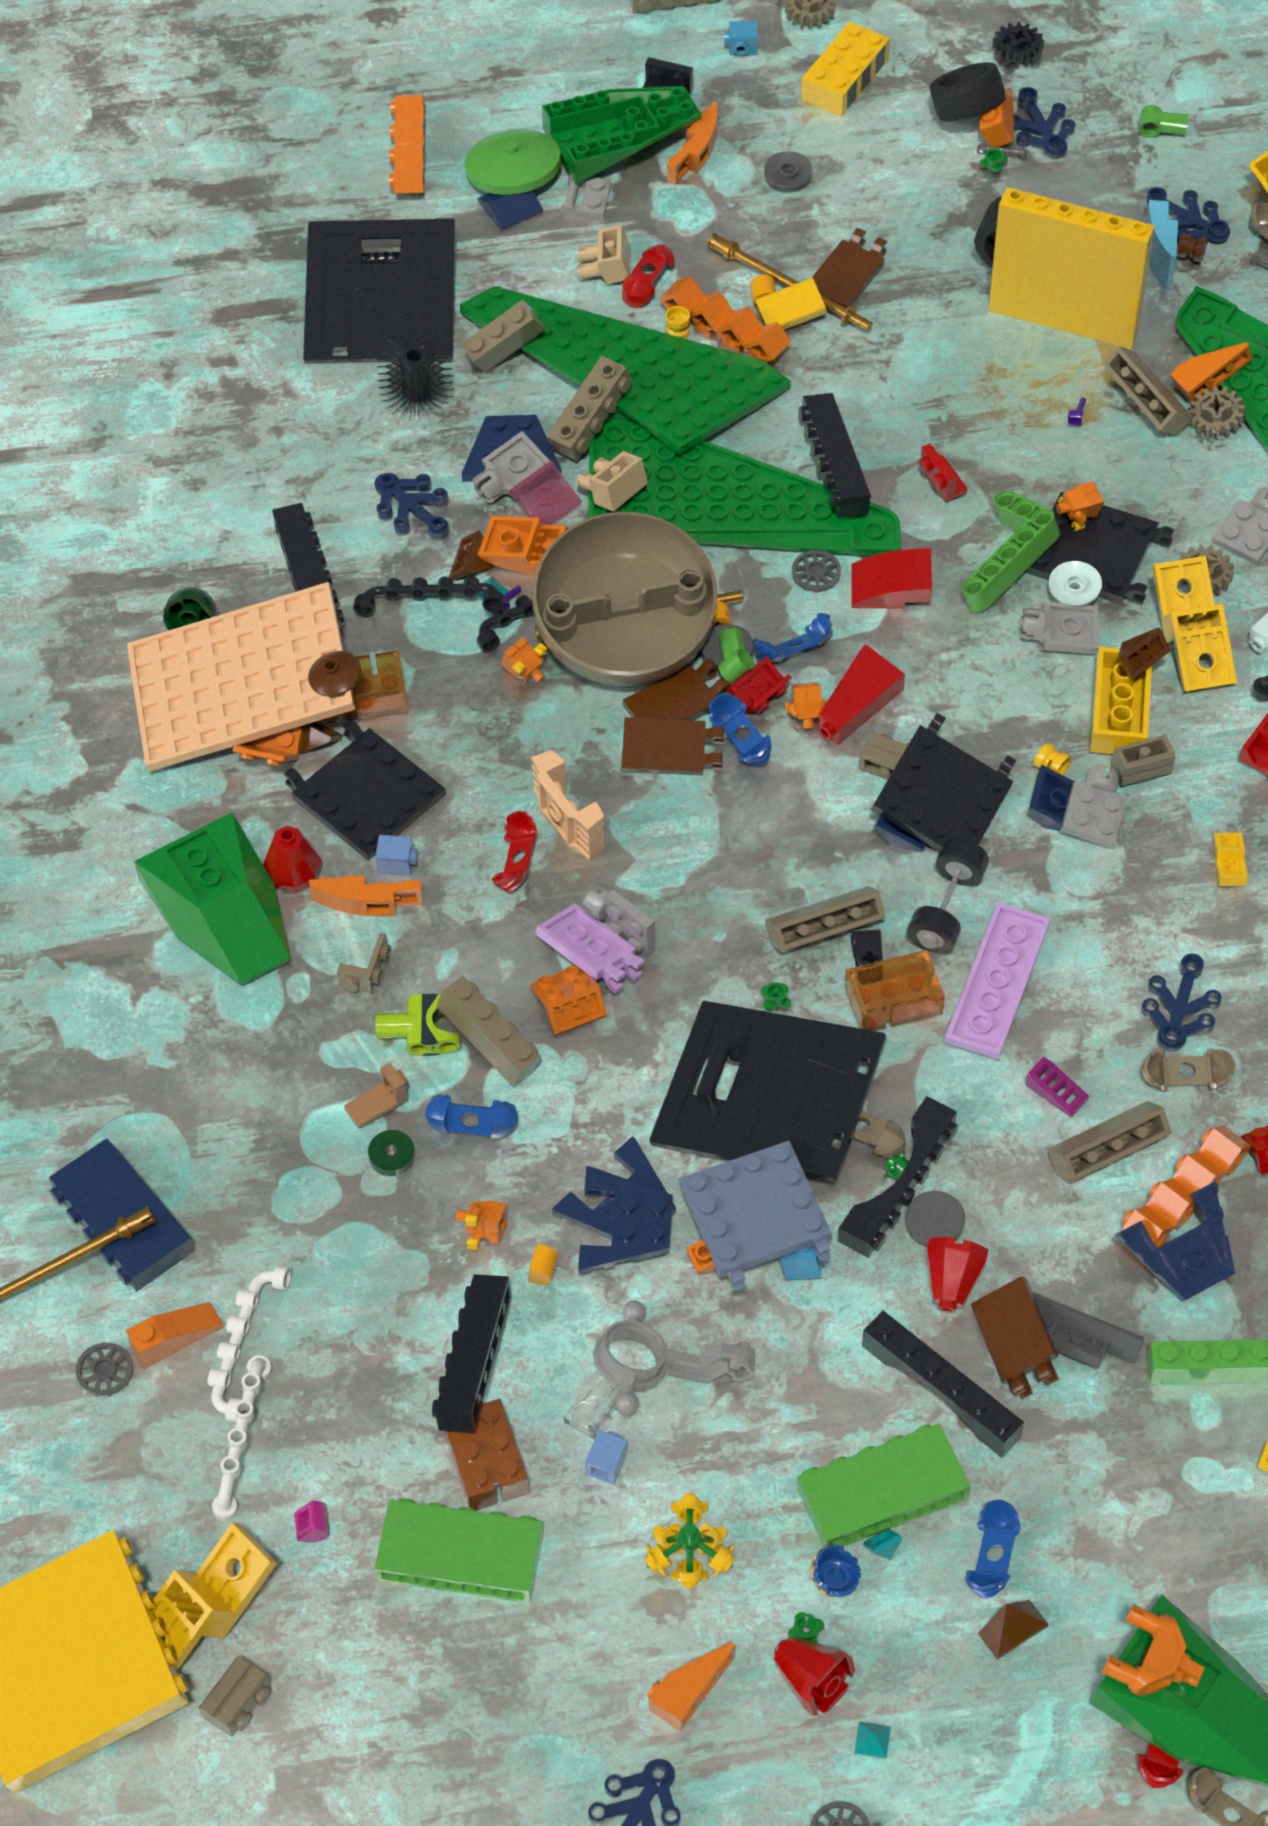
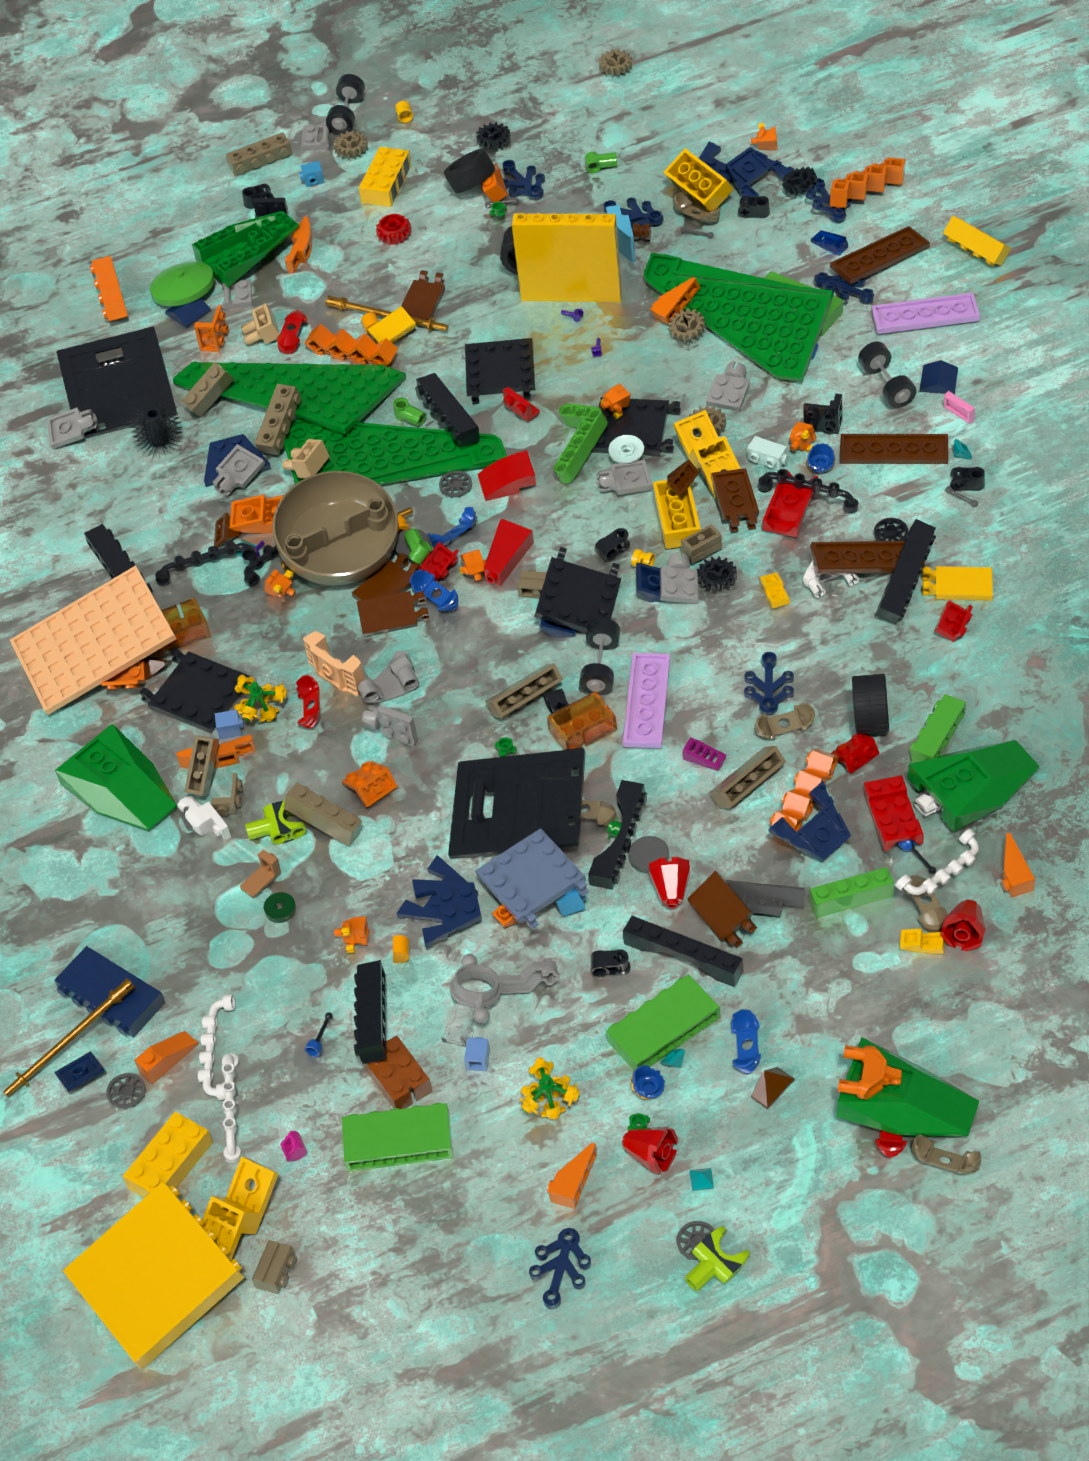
camera: 10 degrees left, 5 degrees down
dark green cylinder [163,587,217,630] -> none
red cone [263,826,323,894] -> none
reddish brown dish [308,651,361,697] -> none
dark blue plant [374,473,449,540] -> none
blue piece [424,1094,519,1139] -> none
clear pink tile [509,461,582,525] -> none
lavender tile [536,903,645,994] -> none
yellow wheel [665,306,690,339] -> none
dark grey dish [764,151,813,188] -> none
dark tan brick [1103,346,1193,436] -> none
none -> light grey plate [46,407,98,449]
none -> dark blue slope [54,1051,105,1092]
none -> yellow brick [122,1111,213,1198]
none -> white plate [177,796,231,841]
none -> dark tan brick [184,735,219,796]
none -> orange bracket [194,305,229,352]
none -> yellow plant [234,675,287,722]
none -> black piece [242,184,274,209]
none -> blue hinge [304,1012,333,1057]
none -> light grey panel [358,651,419,703]
none -> red gear [376,214,412,245]
none -> bright green piece [393,397,427,427]
none -> black plate [465,338,535,404]
none -> dark purple hand [561,308,584,322]
none -> black piece [591,949,631,978]
none -> black piece [595,528,630,561]
none -> black gear [697,556,737,592]
none -> reddish brown tile [711,468,759,532]

